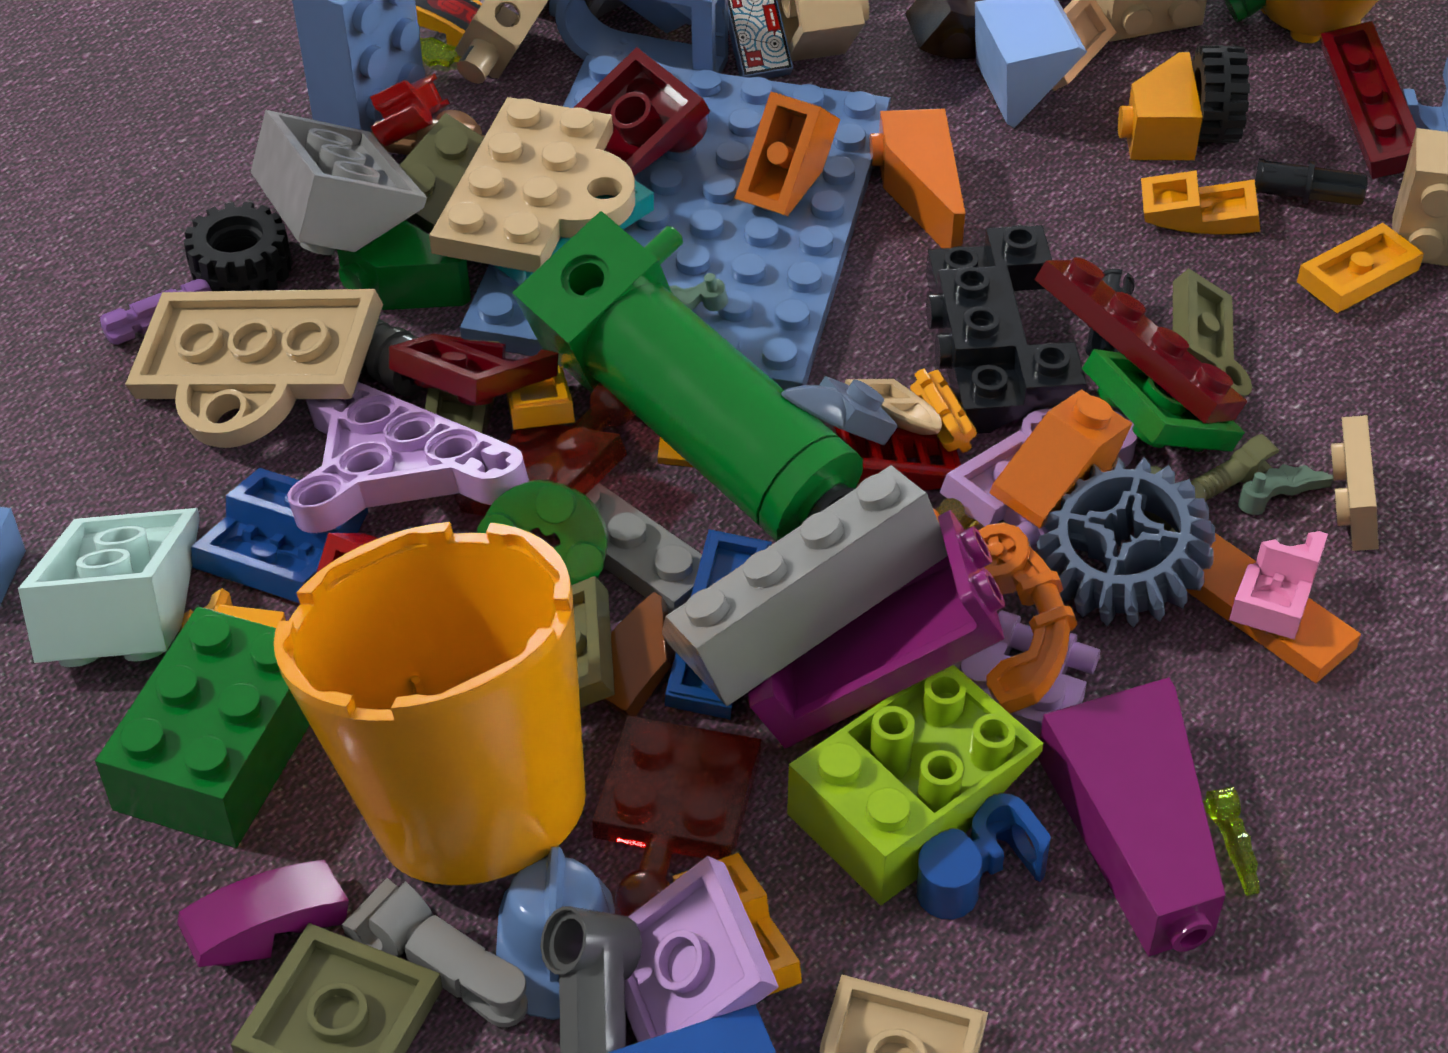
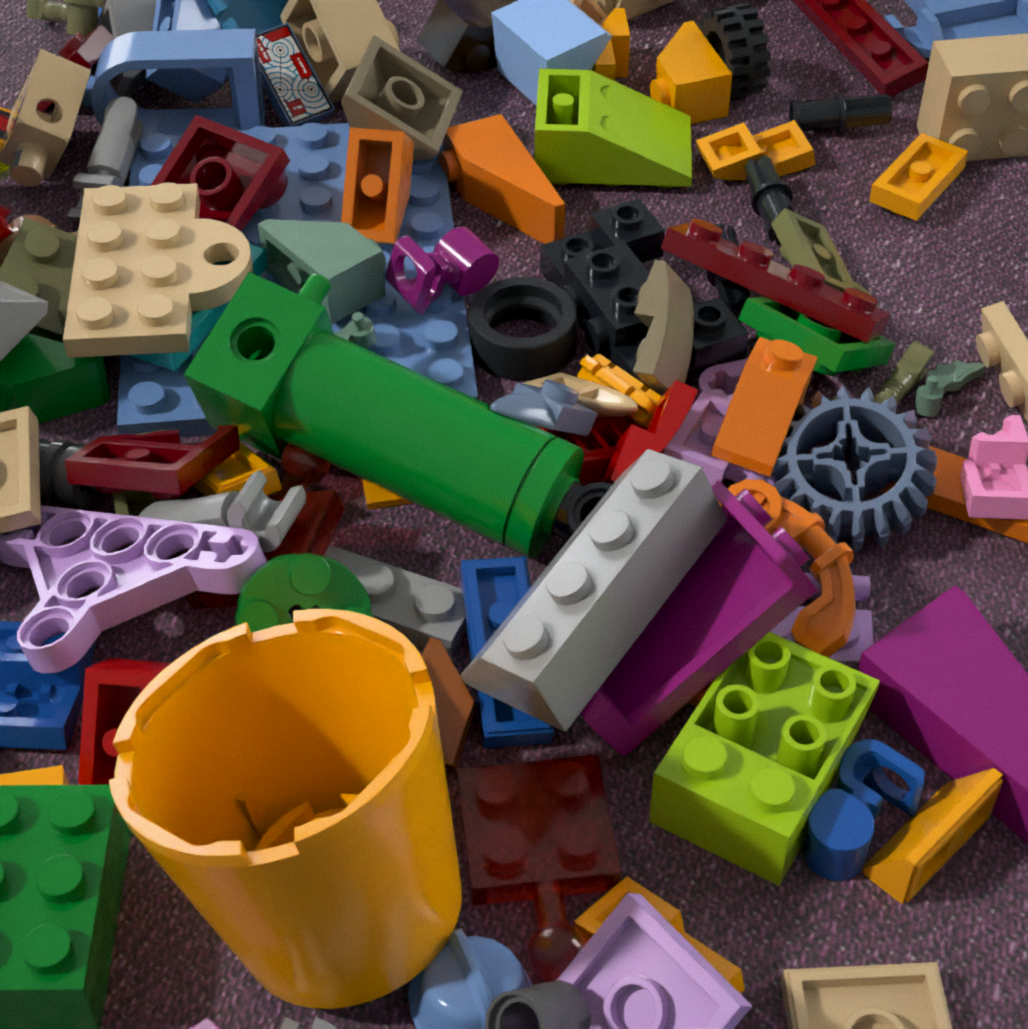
camera: 20 degrees left, 0 degrees up
none -> light grey piece [67,97,144,223]
none -> light grey piece [139,470,306,553]
none -> sand green slope [258,219,386,325]
none -> dark tan slope [341,35,463,161]
none -> magenta leg [385,226,499,314]
none -> black tyre [469,277,577,381]
none -> lime slope [534,69,692,188]
none -> light orange slope [594,8,630,81]
none -> red slope [601,380,698,484]
none -> dark tan slope [633,260,694,396]
none -> black axle [745,155,795,245]
none -> light orange slope [862,768,1003,904]

